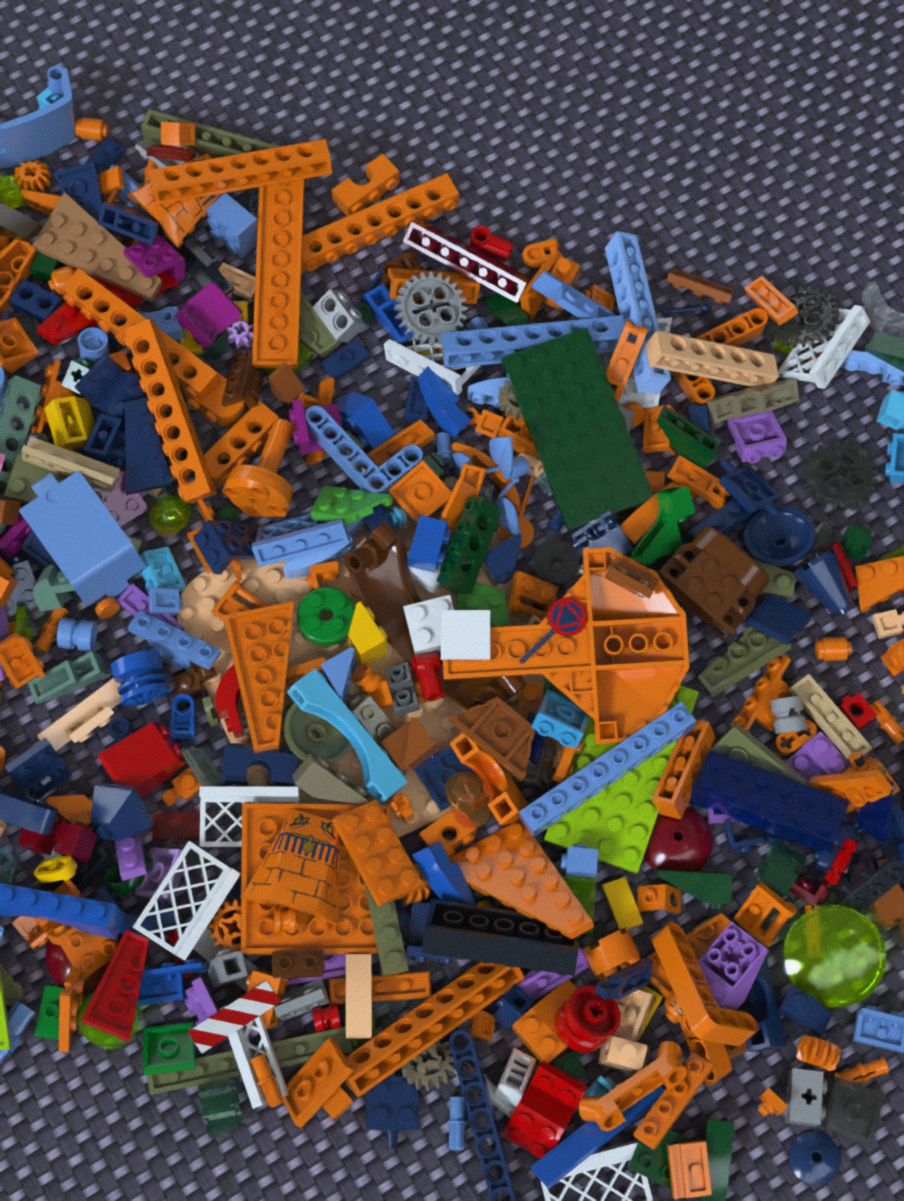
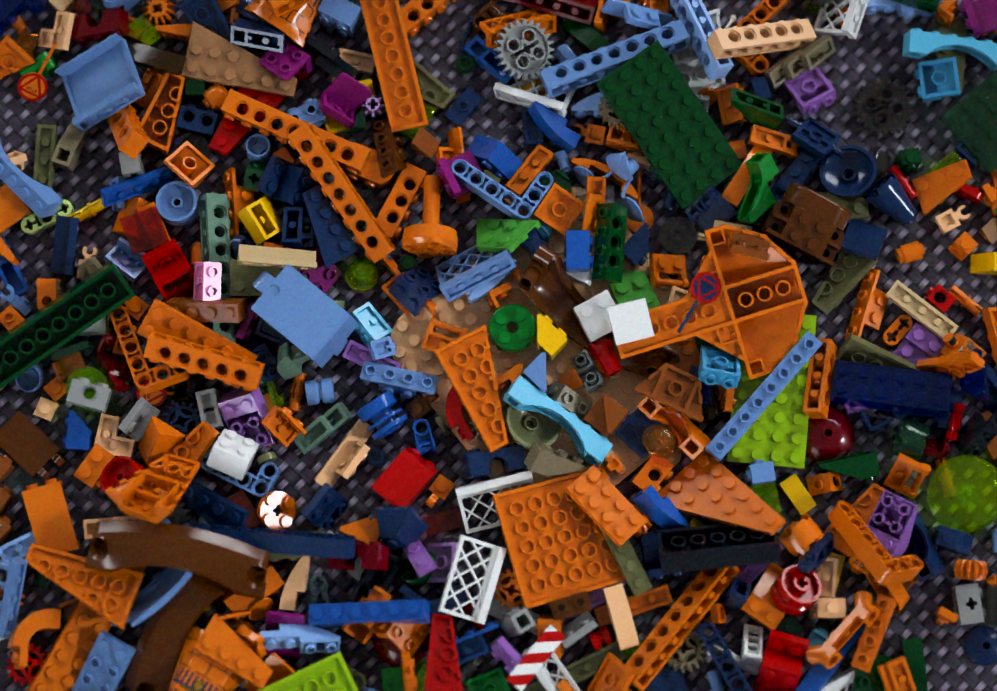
camera: 15 degrees left, 10 degrees up
yellow plate [34,856,77,883] -> none
orange tile [95,597,120,619] -> none
clear light blue piece [180,746,225,787] -> none
orange wedge [241,809,340,926] -> none
orange wheel [273,908,296,934] -> none
light grey brick [312,289,366,343] -> none
orange wheel [351,663,382,694] -> none
orange plate [605,320,648,403] -> none
light grey wheel [770,696,807,734] -> none

